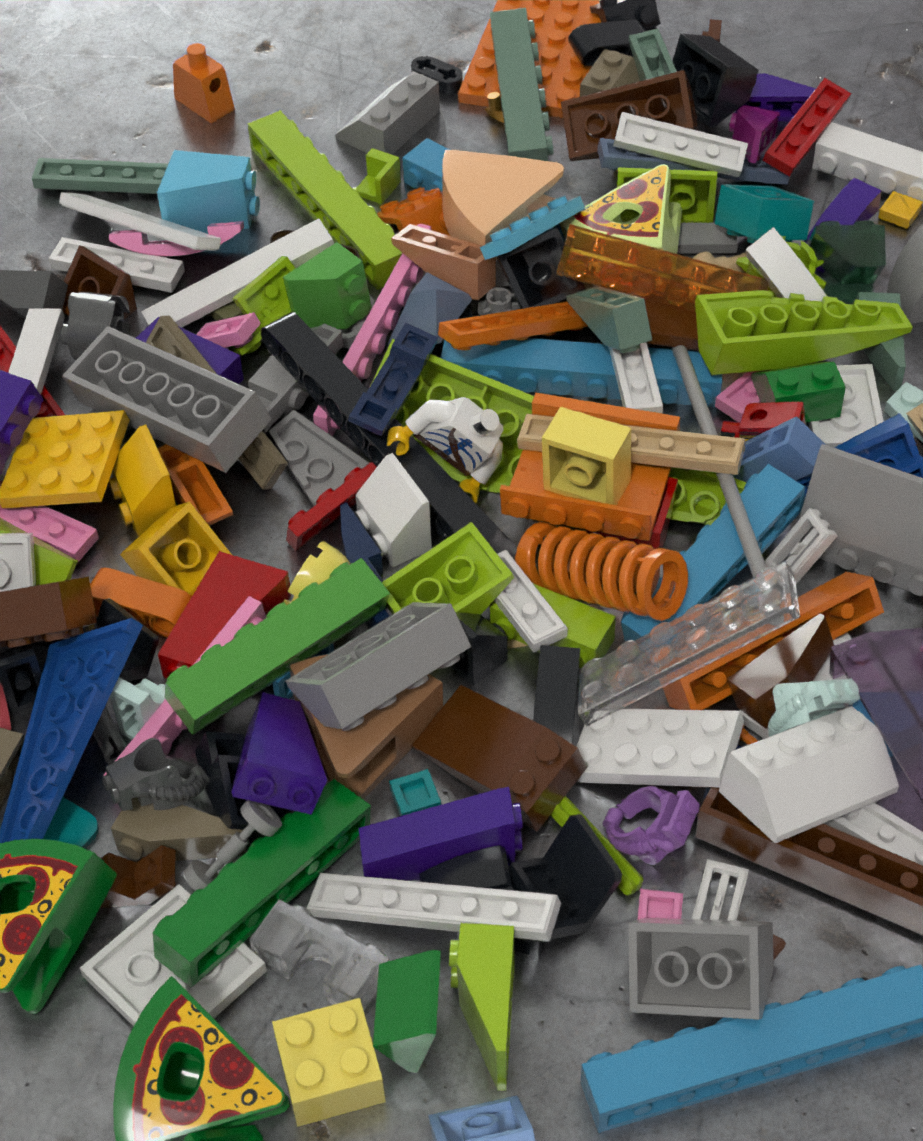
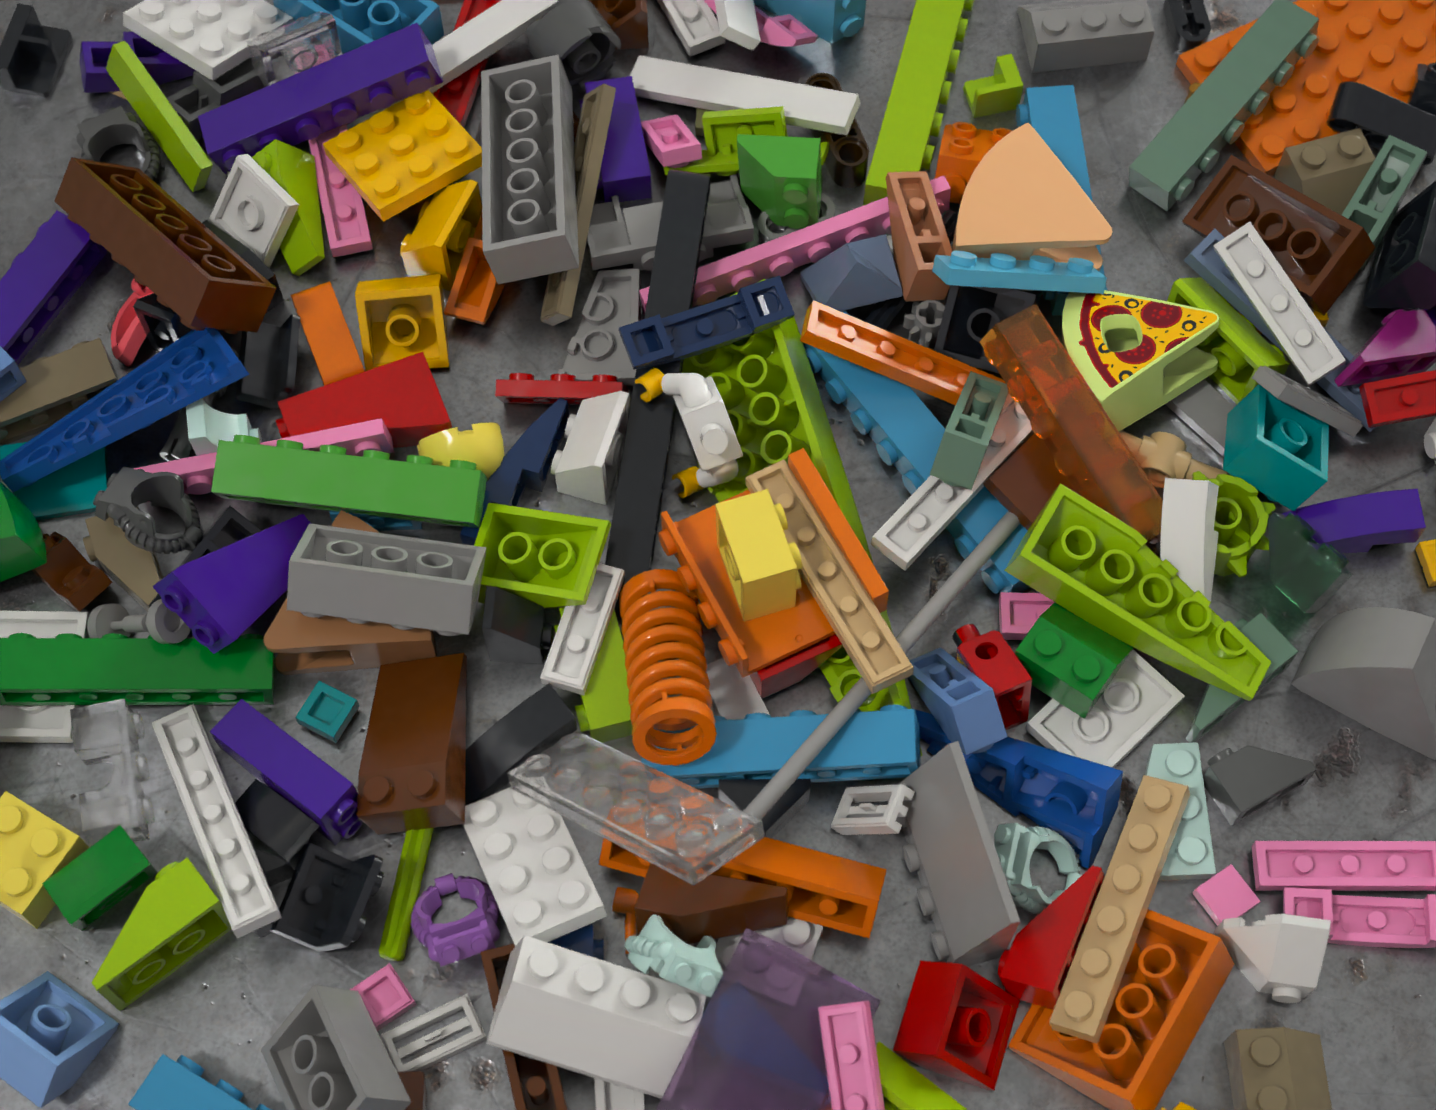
camera: 45 degrees right, 15 degrees up
none -> light grey tile [1252,365,1363,437]

